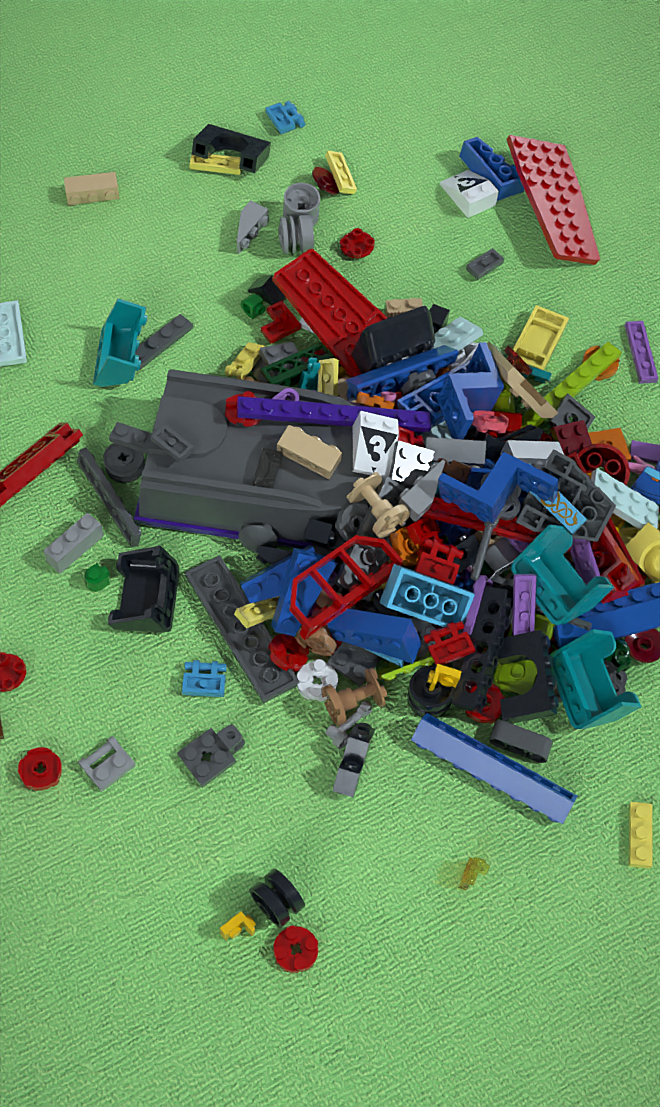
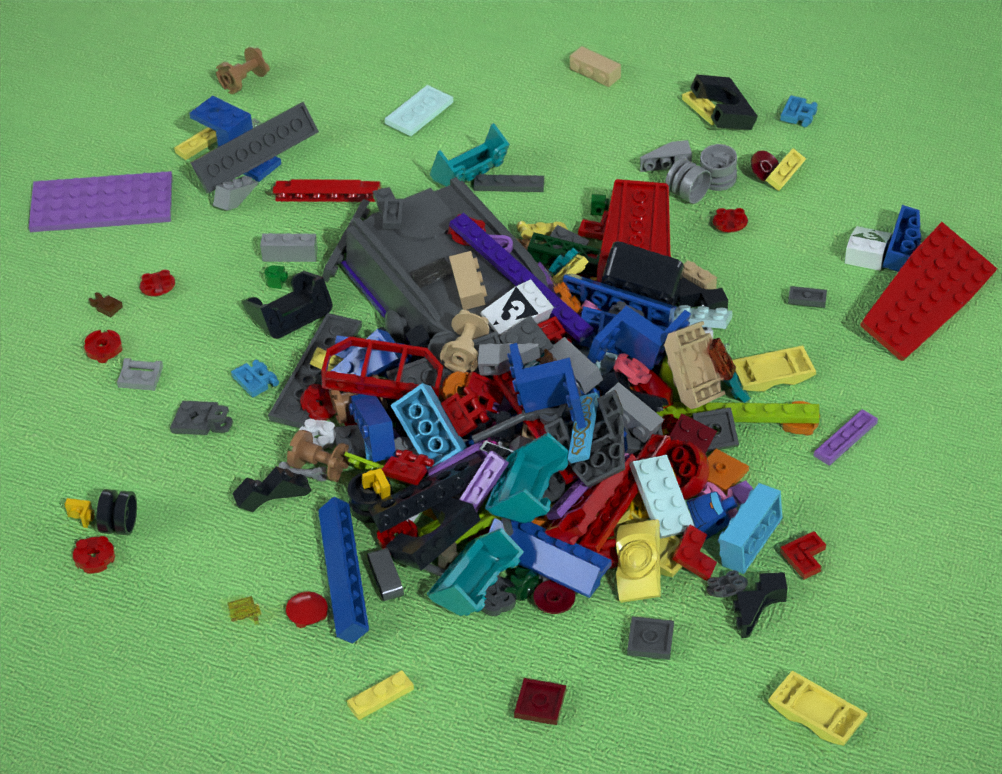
camera: 55 degrees right, 15 degrees down
none -> red dish [286,592,328,628]

